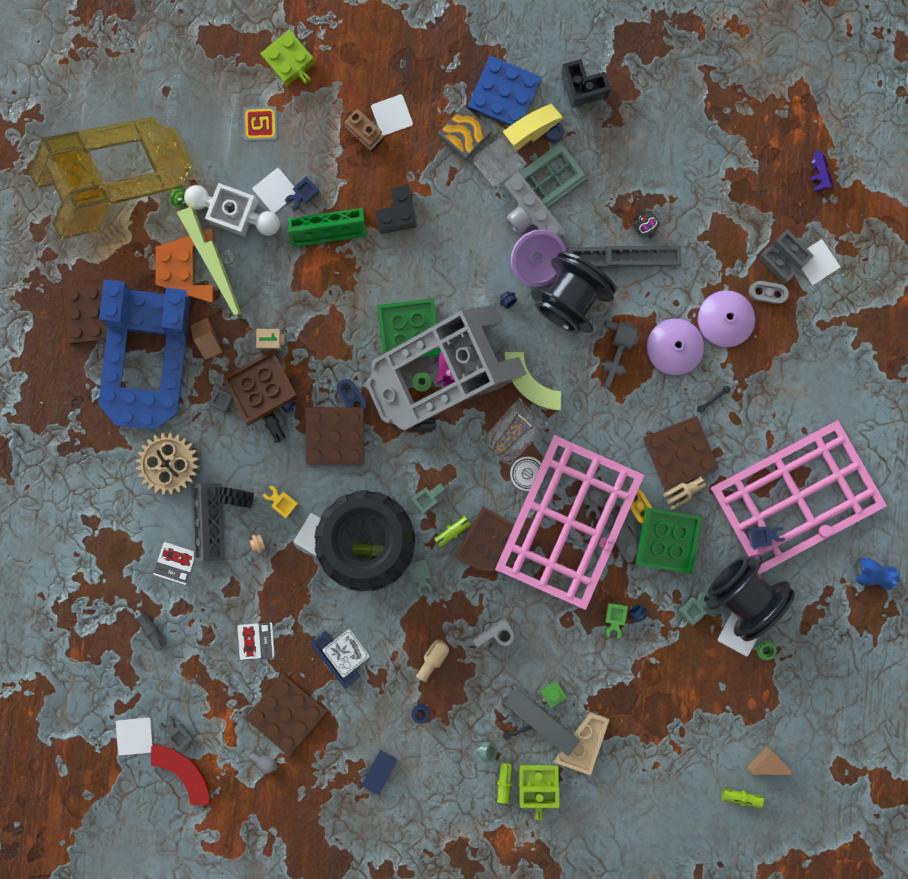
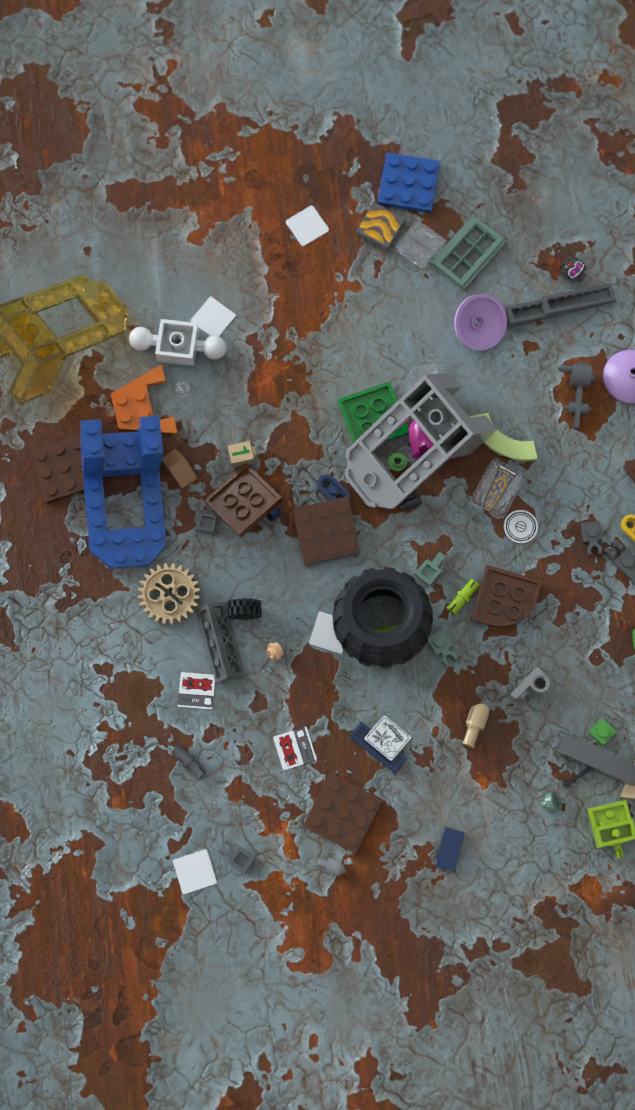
camera: 10 degrees left, 10 degrees down
red tile [151,745,211,805] -> none
bright green plate [169,188,186,207] -> none
yellowish green slope [177,207,242,316] -> none
sticker [243,106,277,141] -> none
lime plate [260,30,315,87] -> none
black pin [263,412,286,443] -> none
yellow plate [263,486,299,519] -> none
dark blue plate [285,176,320,211] -> none
green fence [288,208,367,247] -> none
medium nougat hips [344,109,384,153] -> none
black brick [375,185,417,234] -> none
dark blue plate [411,704,431,724] -> none
bright pink door [495,435,644,610] -> none
lime axle [497,762,512,804] -> none
dark blue plate [500,291,517,309] -> none
light yellow slope [503,104,563,151] -> none
light grey plate [503,172,565,237] -> none
black wheel [530,252,617,334] -> none
dark blue tile [545,123,564,143] -> none
black brick [561,59,611,108] -> none

